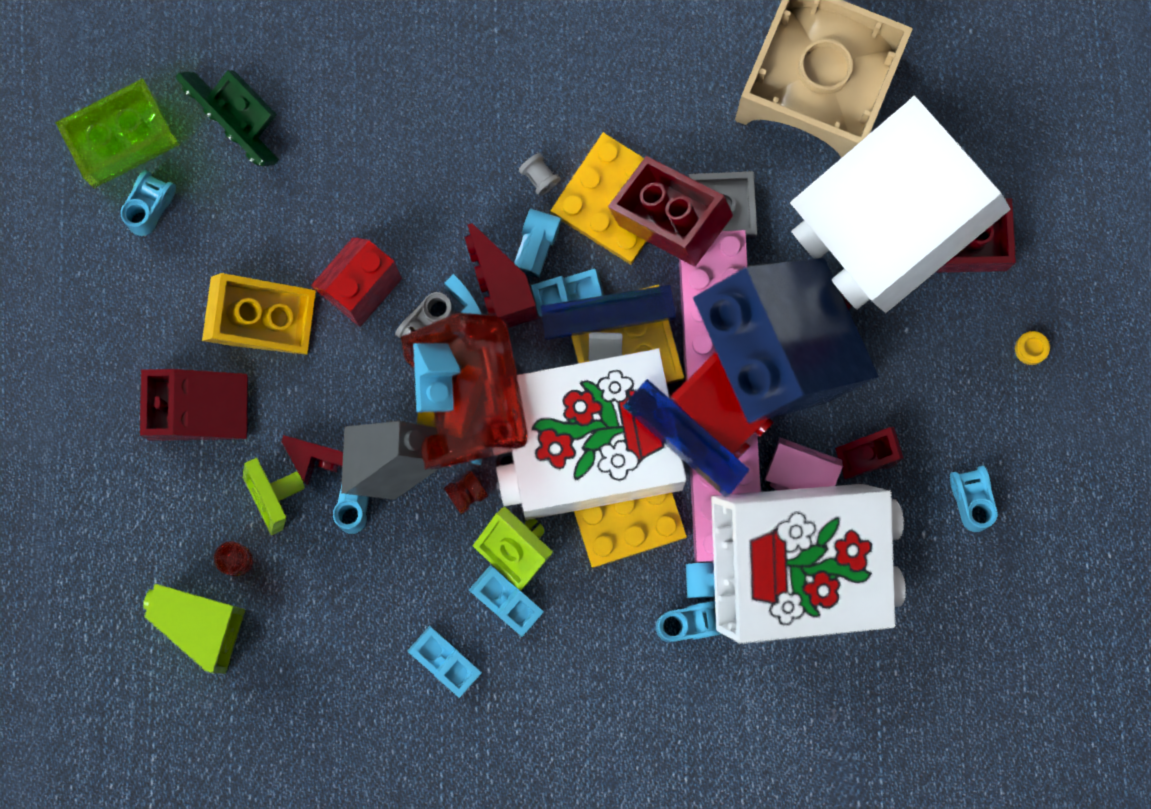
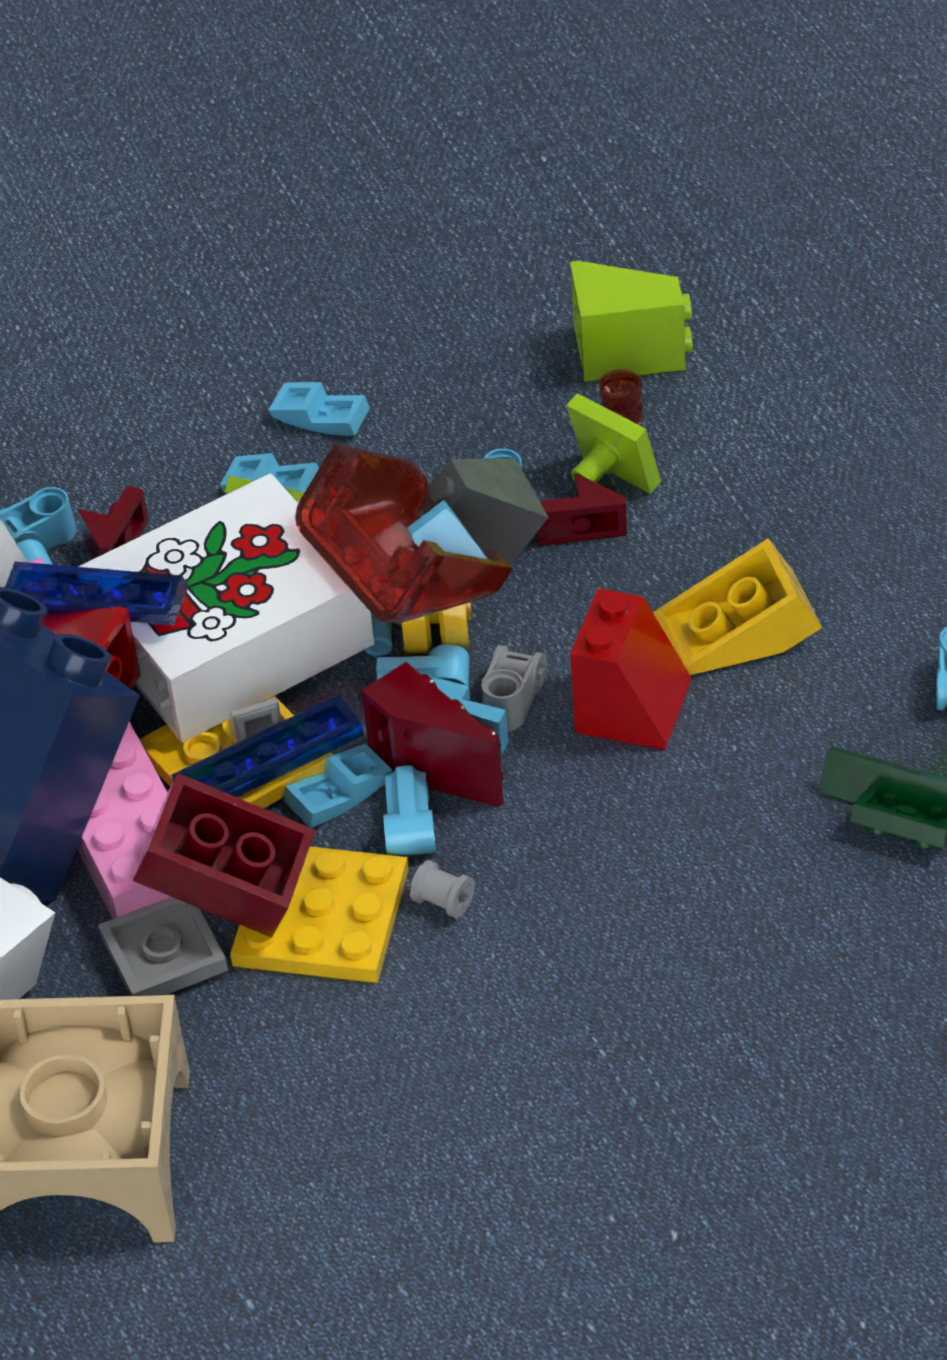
camera: 160 degrees right, 35 degrees down
dark red slope [140,369,248,441] -> none
none -> dark red slope [77,486,149,559]

